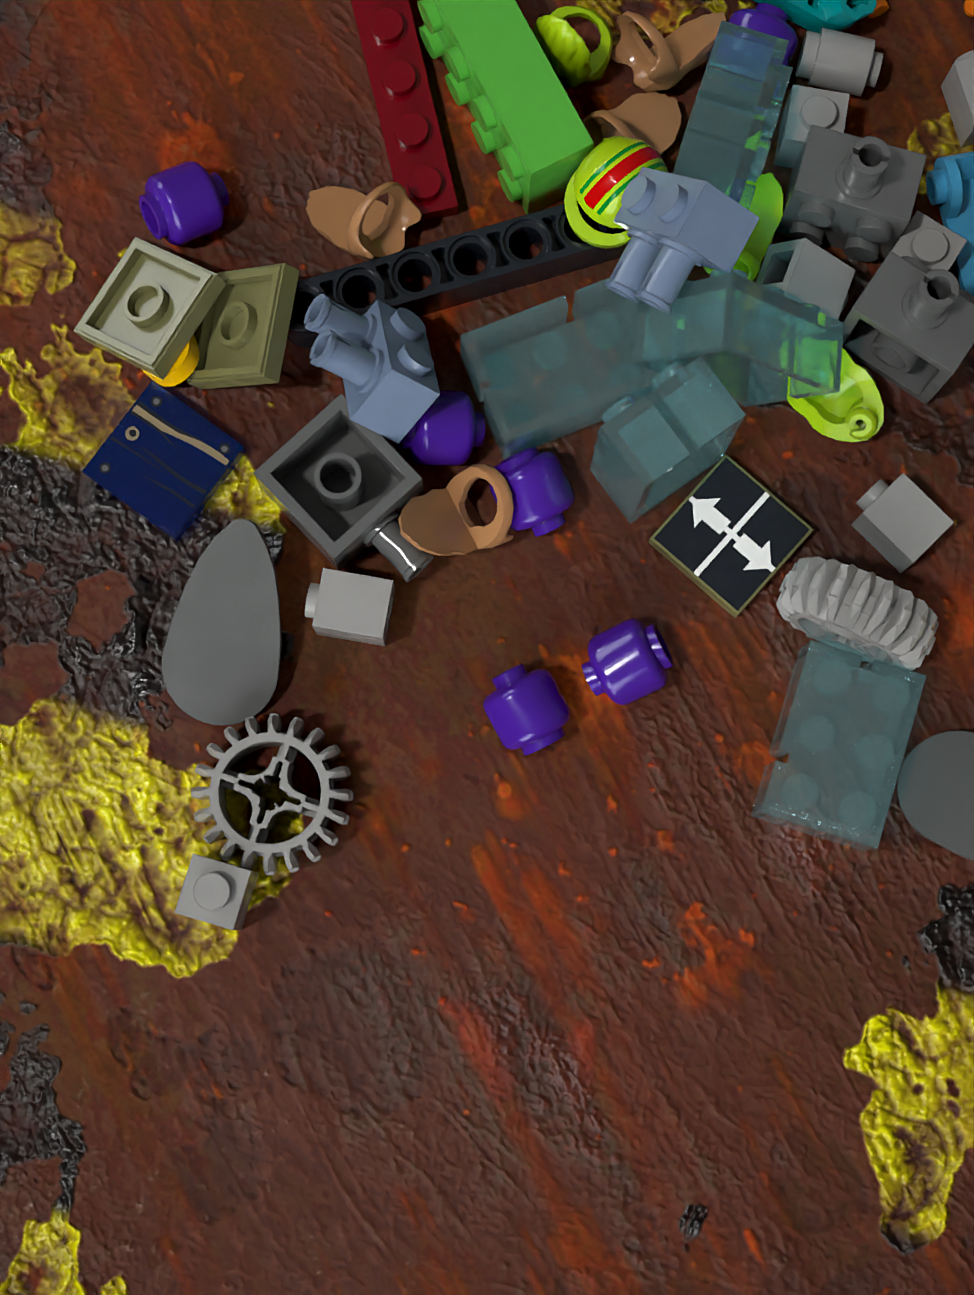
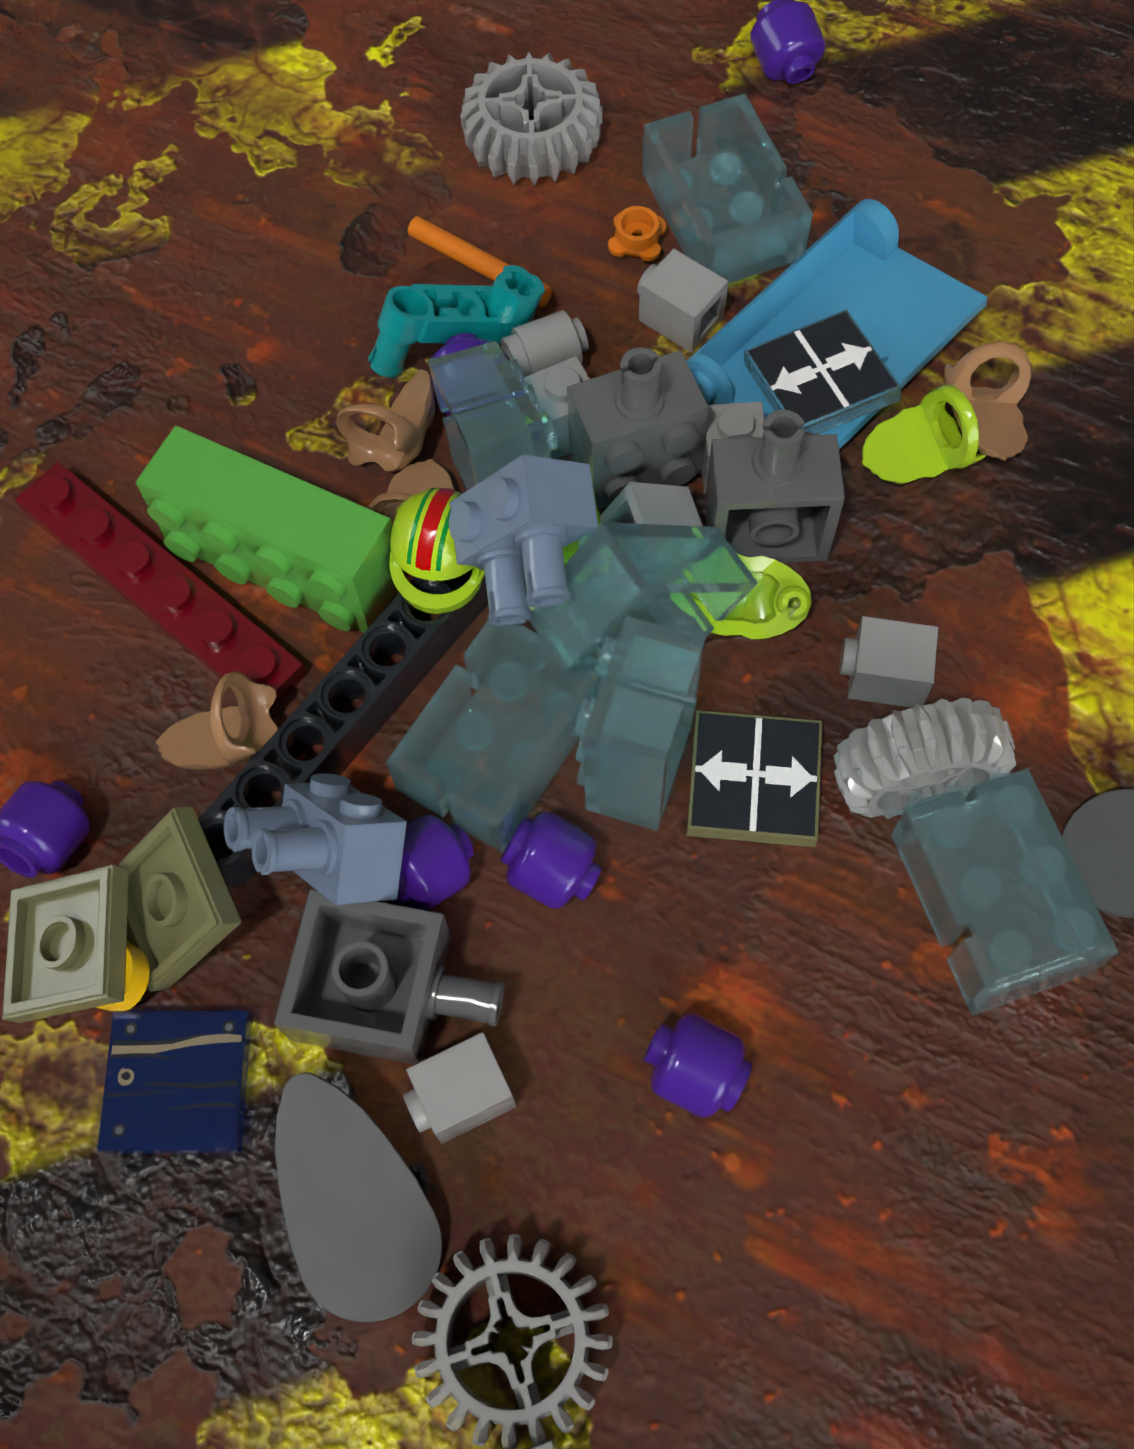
camera: 30 degrees left, 15 degrees down
medium nougat piece [398,464,514,556] -> none
lime piece [532,6,613,88] -> none
dark purple head [582,618,674,706] -> none

